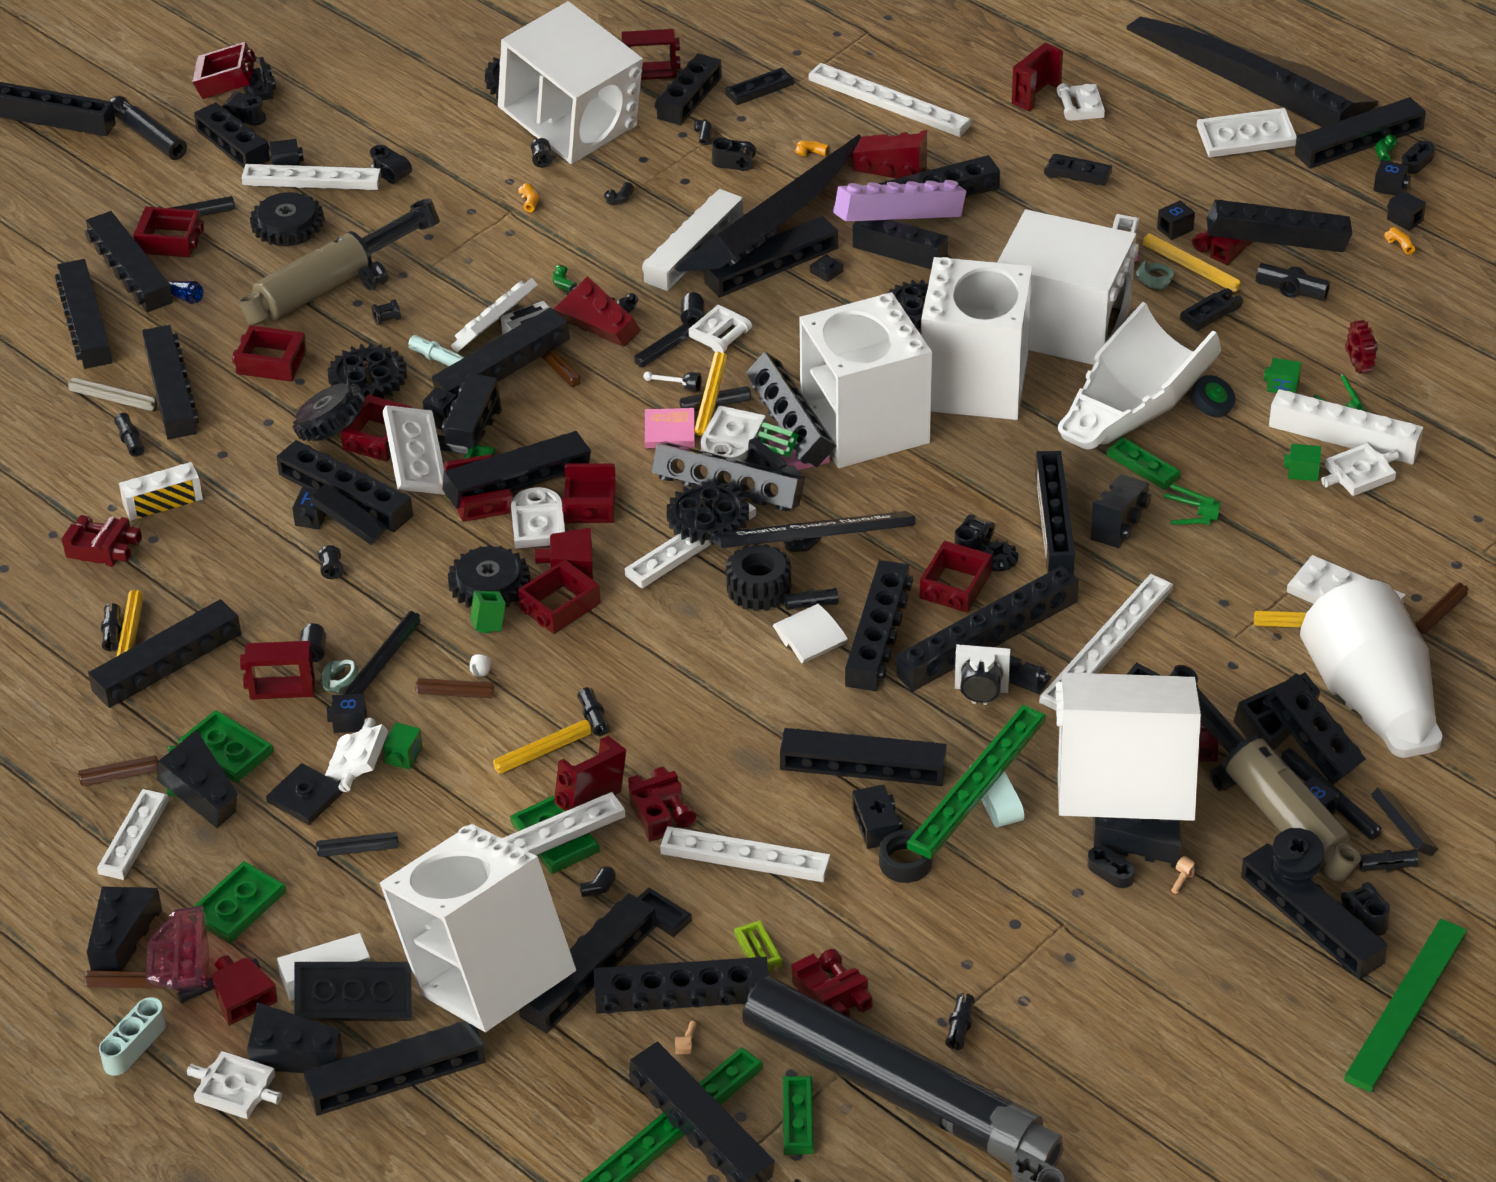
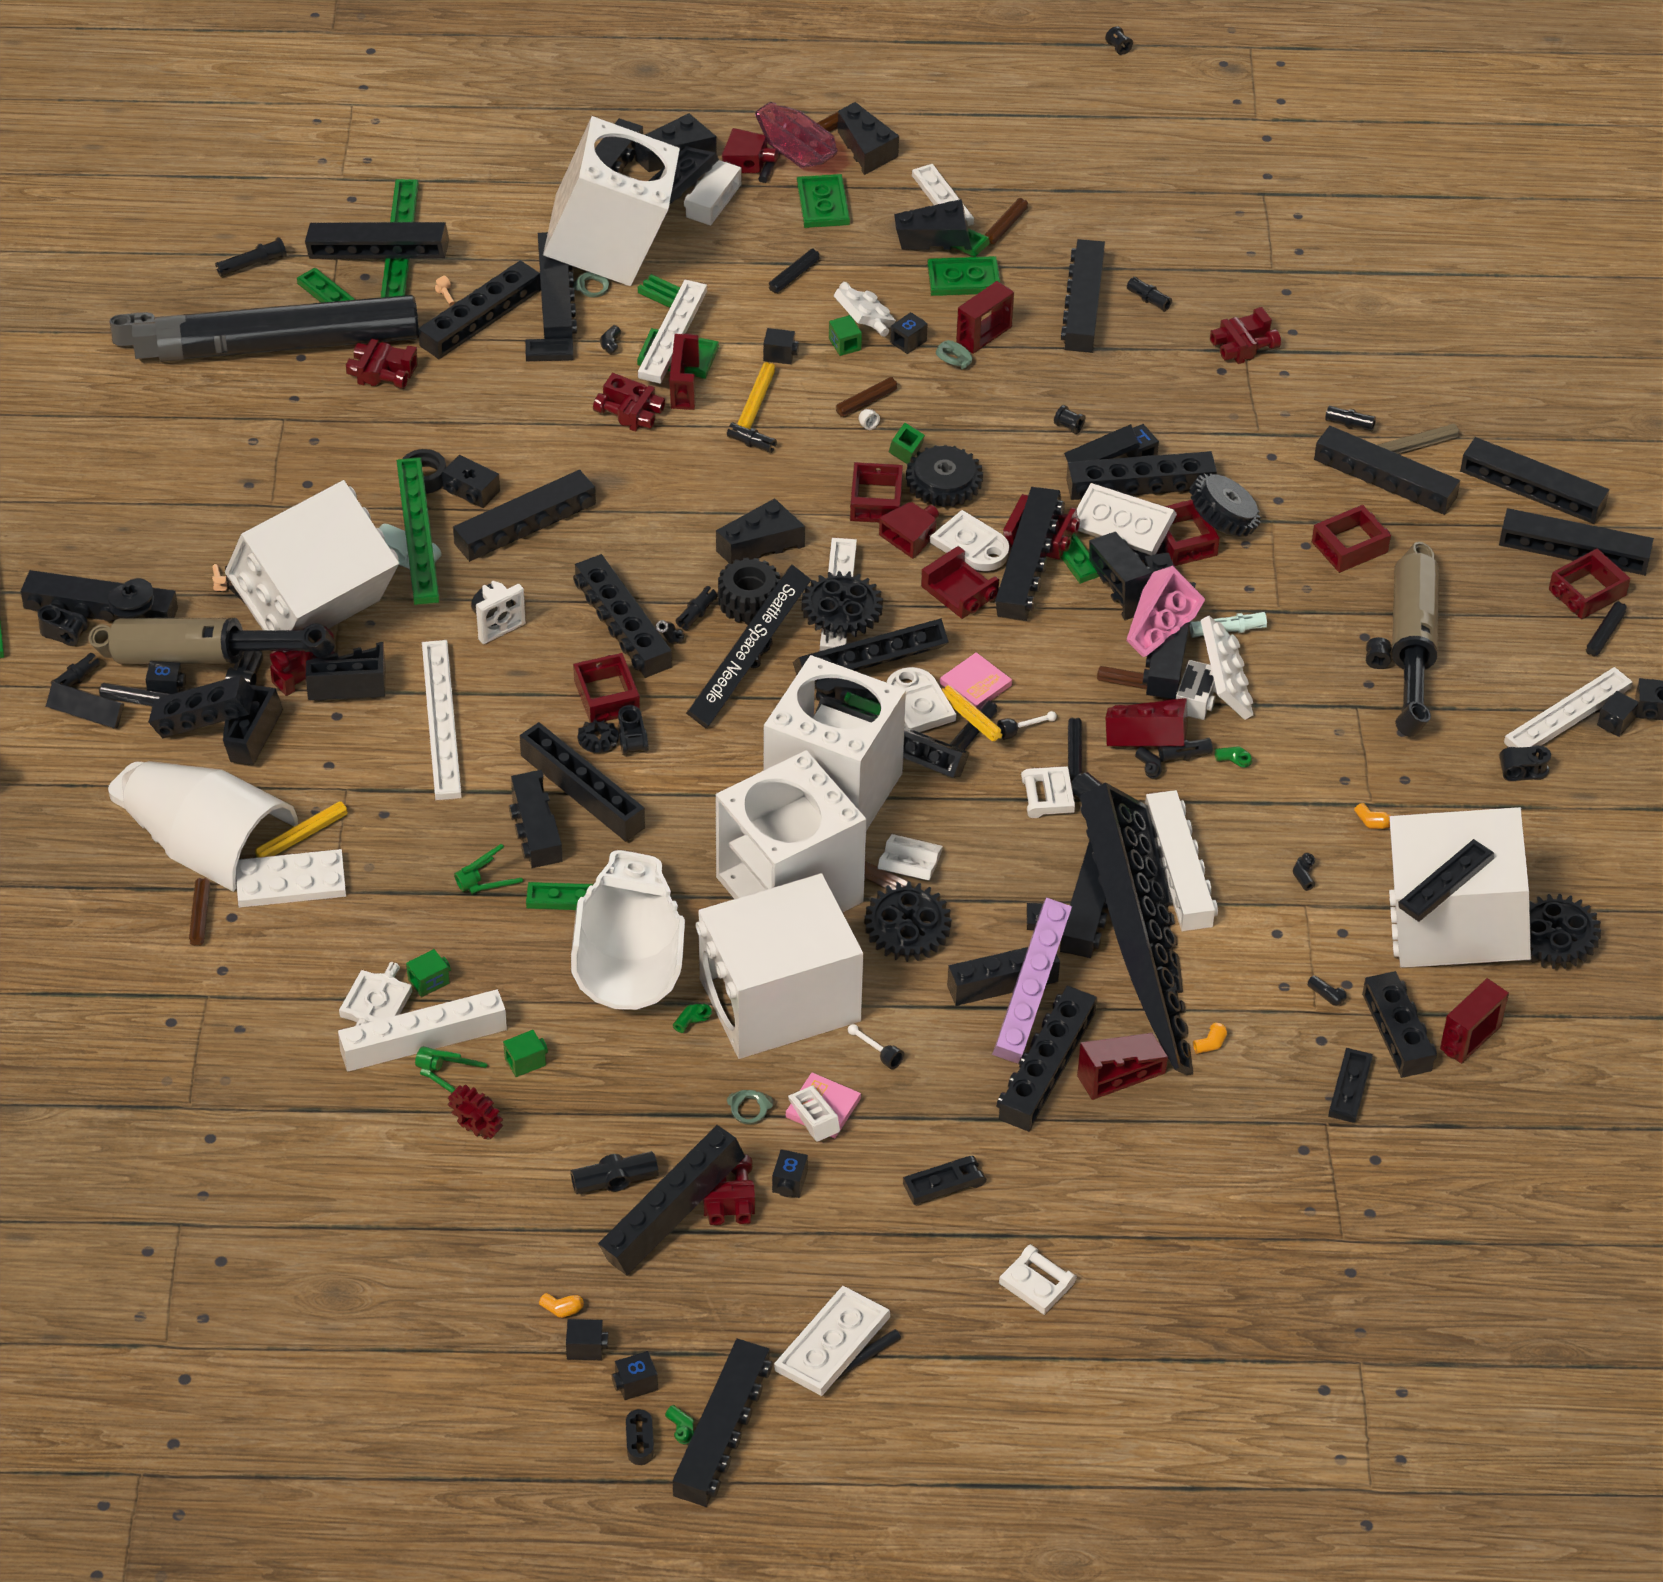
camera: 135 degrees right, 5 degrees up
light aqua beam [99,997,166,1076] -> none
yellow axle [117,590,143,656] -> none
brick [119,462,203,521] -> none
clear blue cone [169,281,204,304] -> none
white plate [187,1051,282,1119] -> none
black gear [250,192,324,246] -> none
black plate [266,763,343,825] -> none
black brick [299,623,326,662] -> none
black gear [328,343,407,399] -> none
black axle [343,611,421,695] -> none
black bush [371,299,401,325] -> none
white plate [660,826,830,882] -> none
black piece [712,138,756,171] -> none
lime tile [734,920,783,971] -> none
white slope [773,604,848,664] -> none
white tile [809,63,971,137] -> none
black brick [896,565,1079,692] -> none
black pin [945,993,975,1050] -> none
black hinge [996,655,1052,694] -> none
dark red panel [1012,42,1063,112] -> none
black wedge [1126,16,1379,127] -> none
yellow axle [1143,233,1241,293] -> none
black hinge [1180,288,1243,331] -> none
black wheel [1191,375,1235,417] -> none
none -> black arm [656,620,684,644]
none -> black wedge [716,498,805,564]
none -> black brick [763,328,799,365]
none -> bright pink wedge [1126,566,1205,657]
none -> black tile [1398,839,1494,922]

